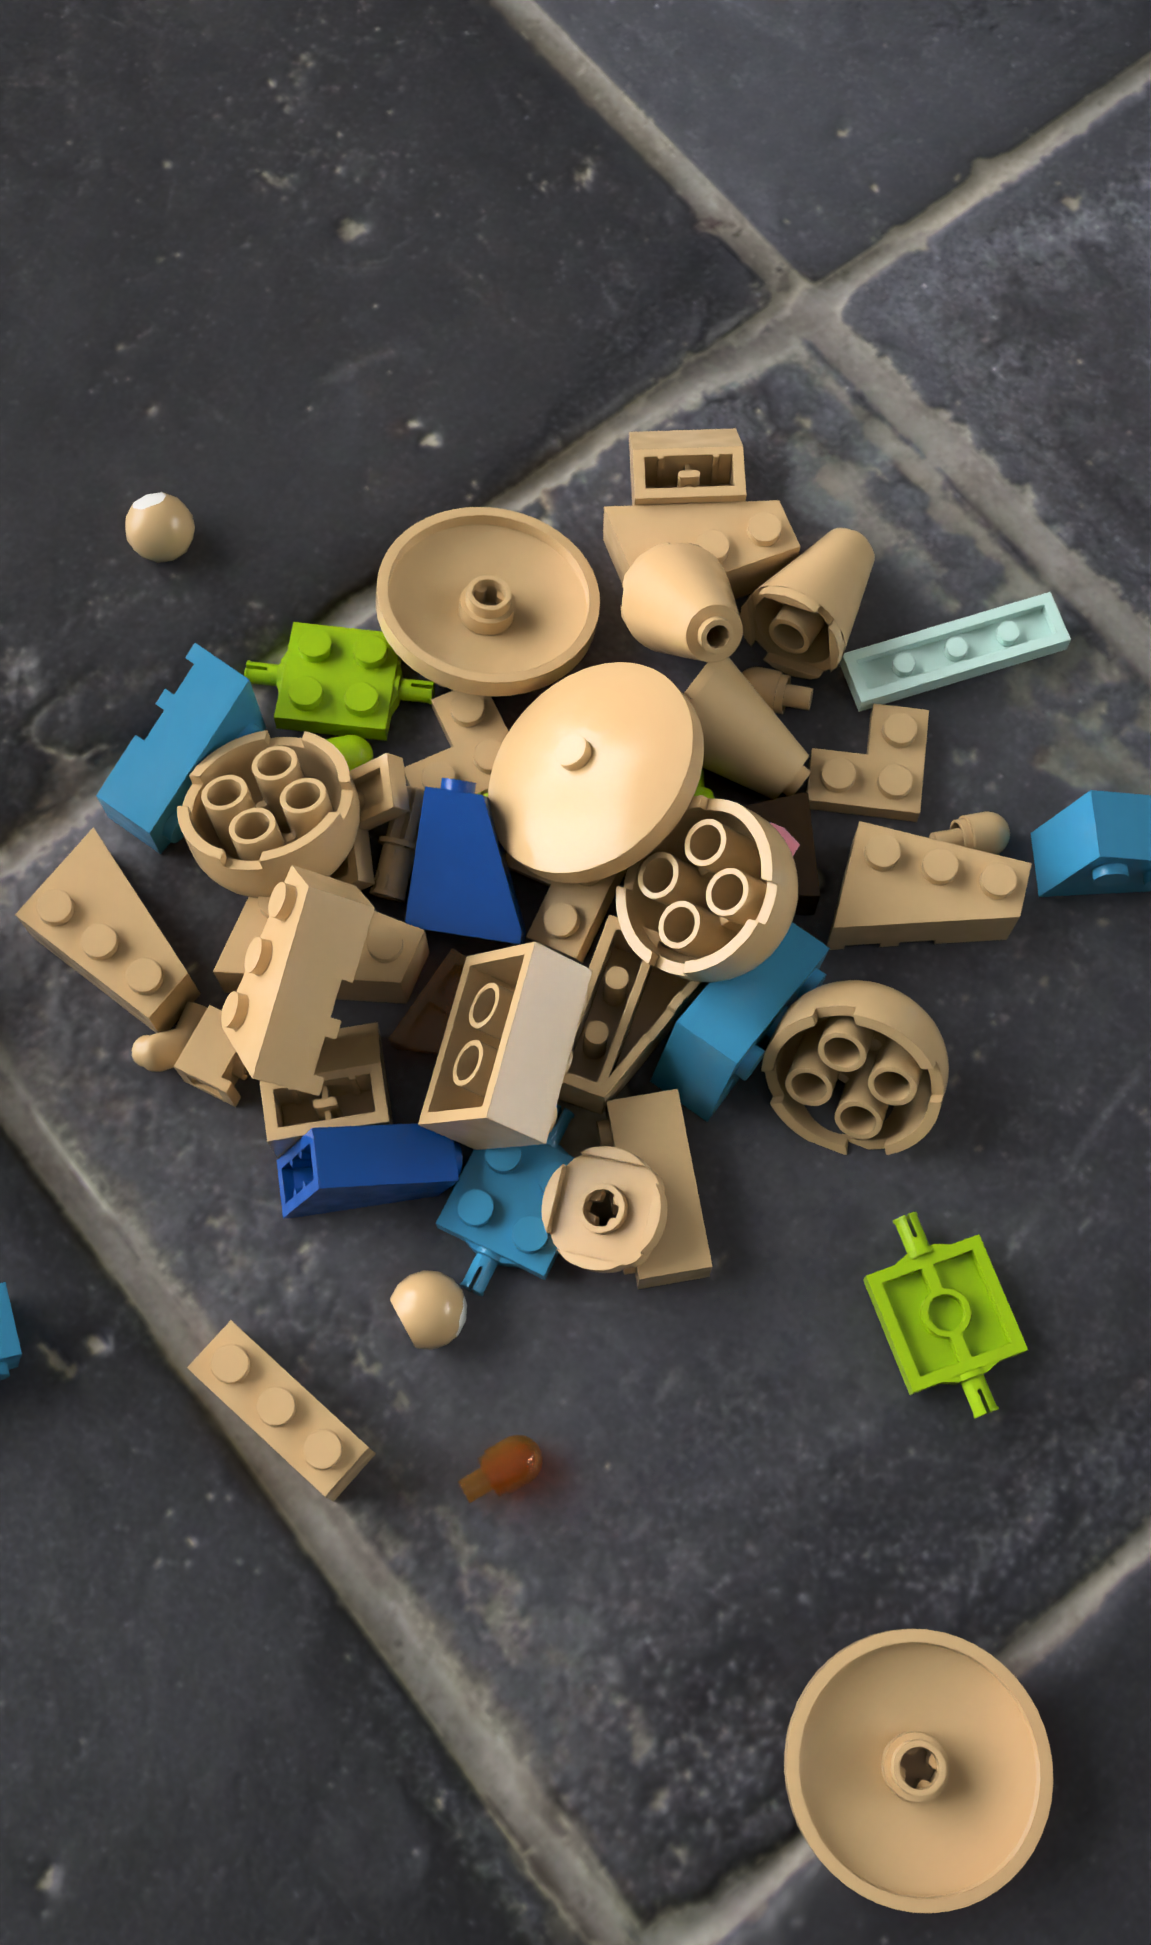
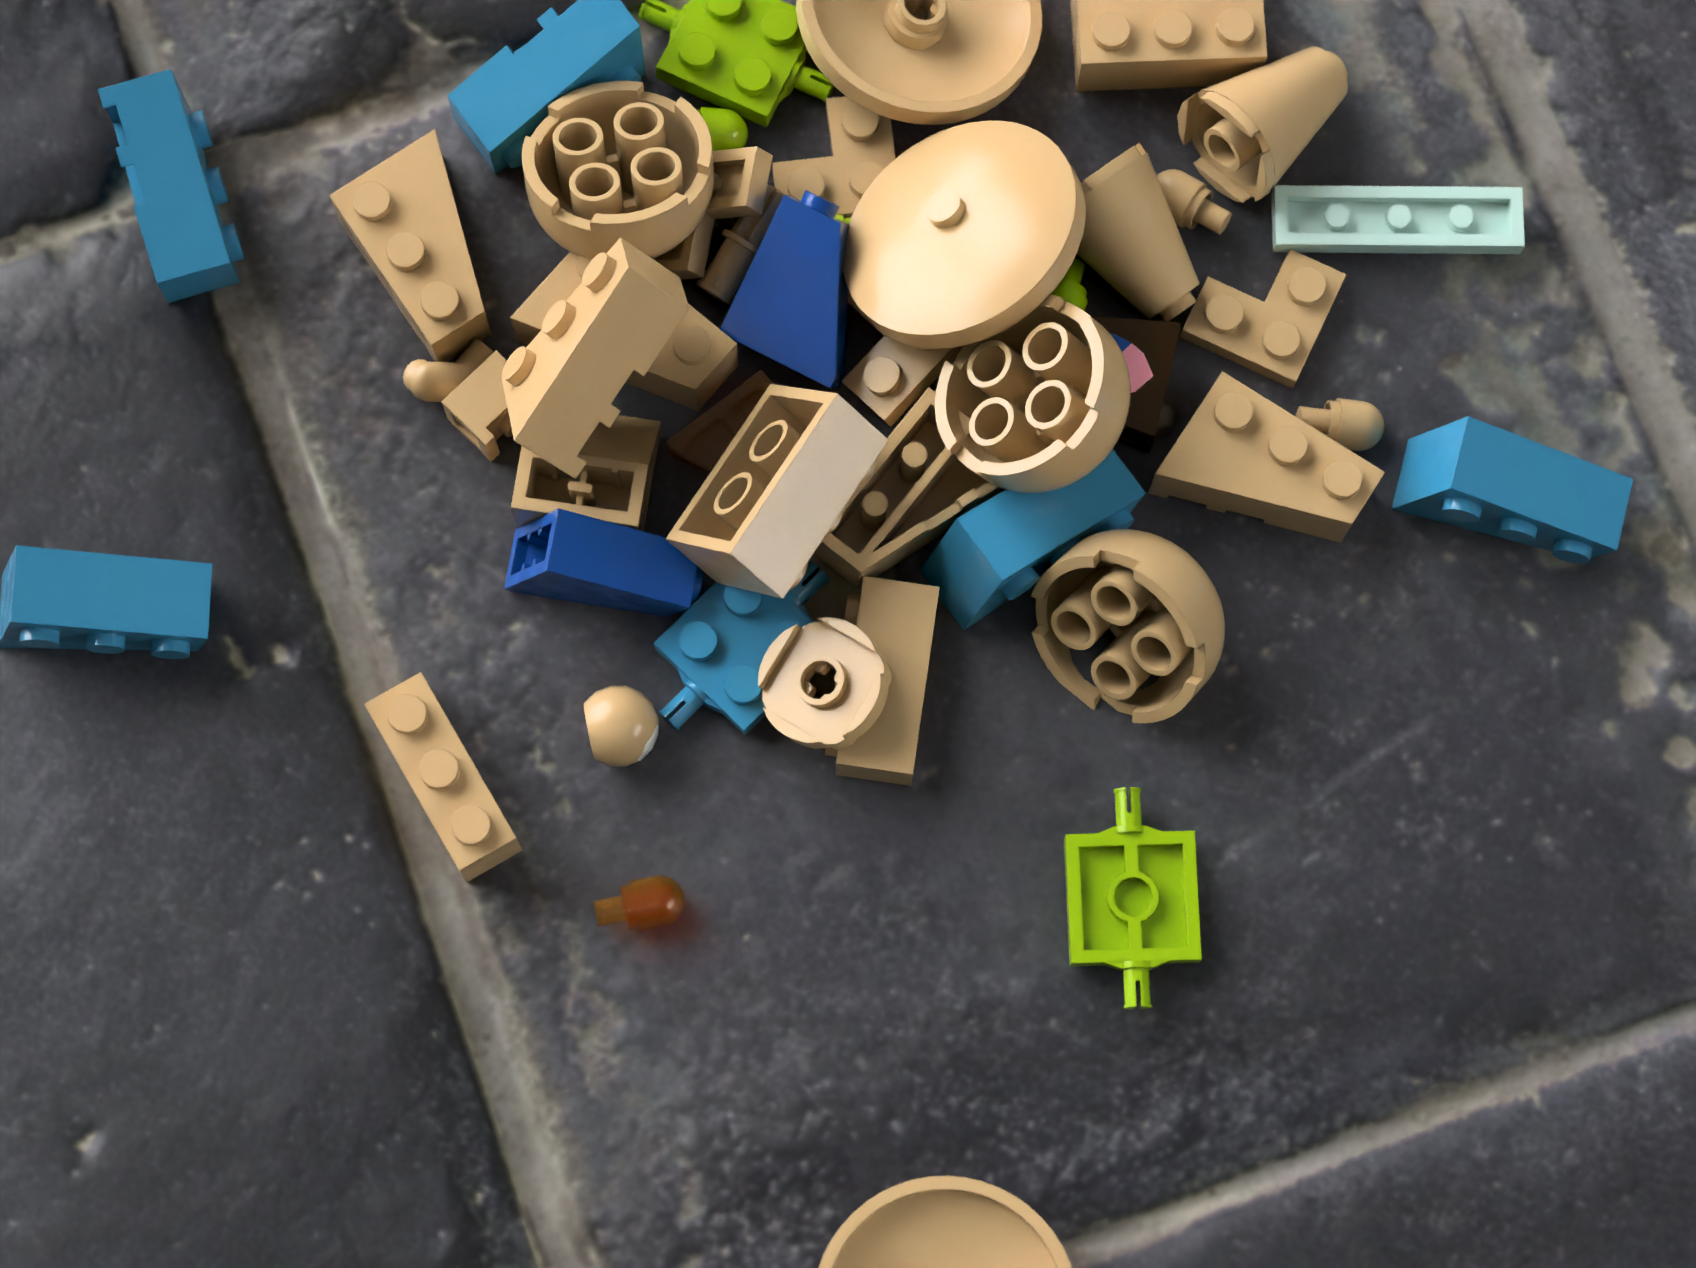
camera: 15 degrees right, 5 degrees up
tan cone [620,542,743,663] -> none

